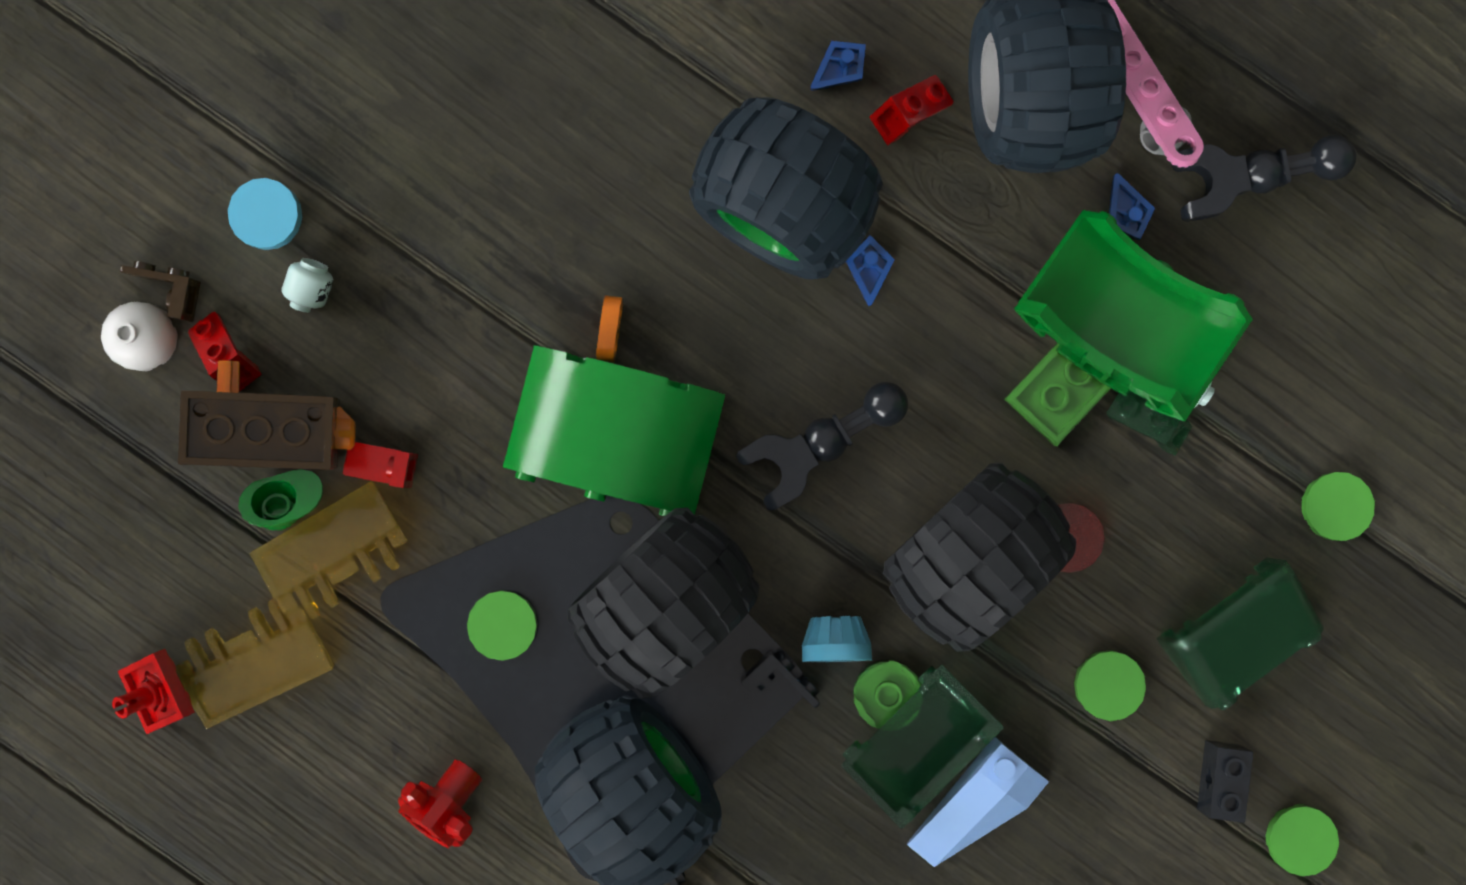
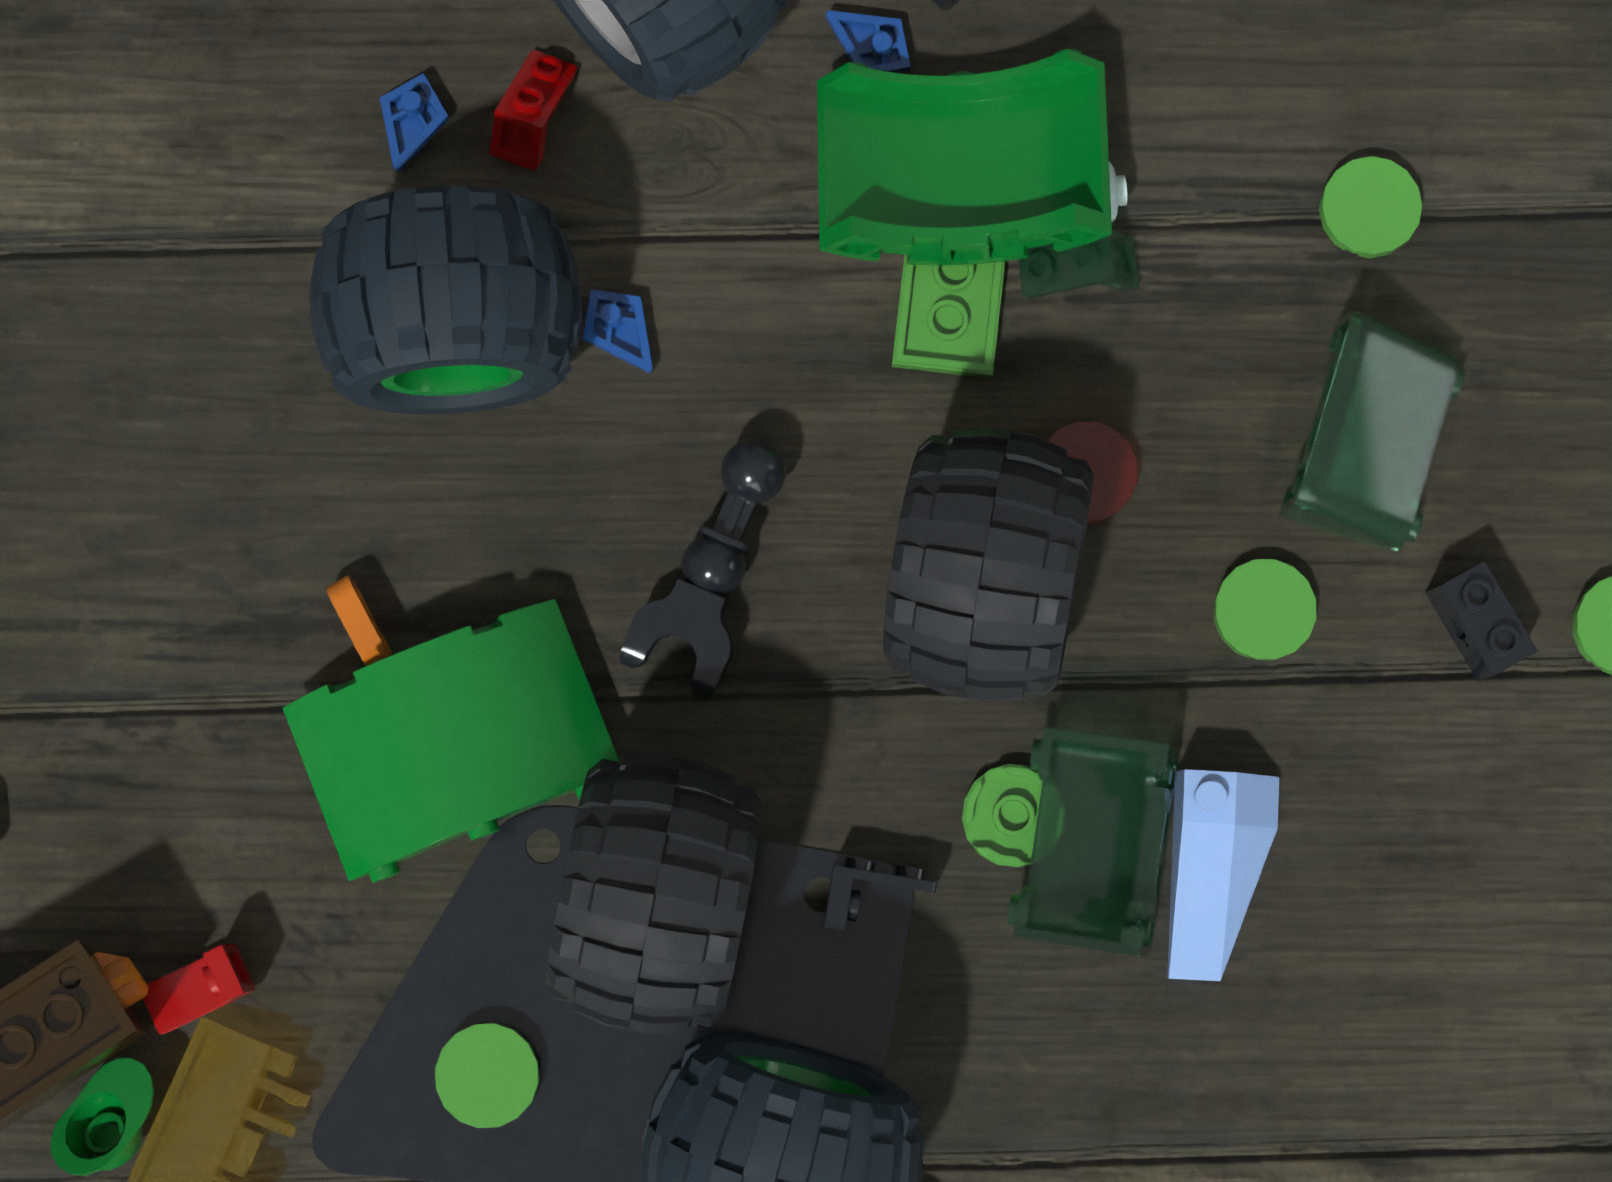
camera: 40 degrees left, 5 degrees down
medium azure piece [802,616,872,662] -> none

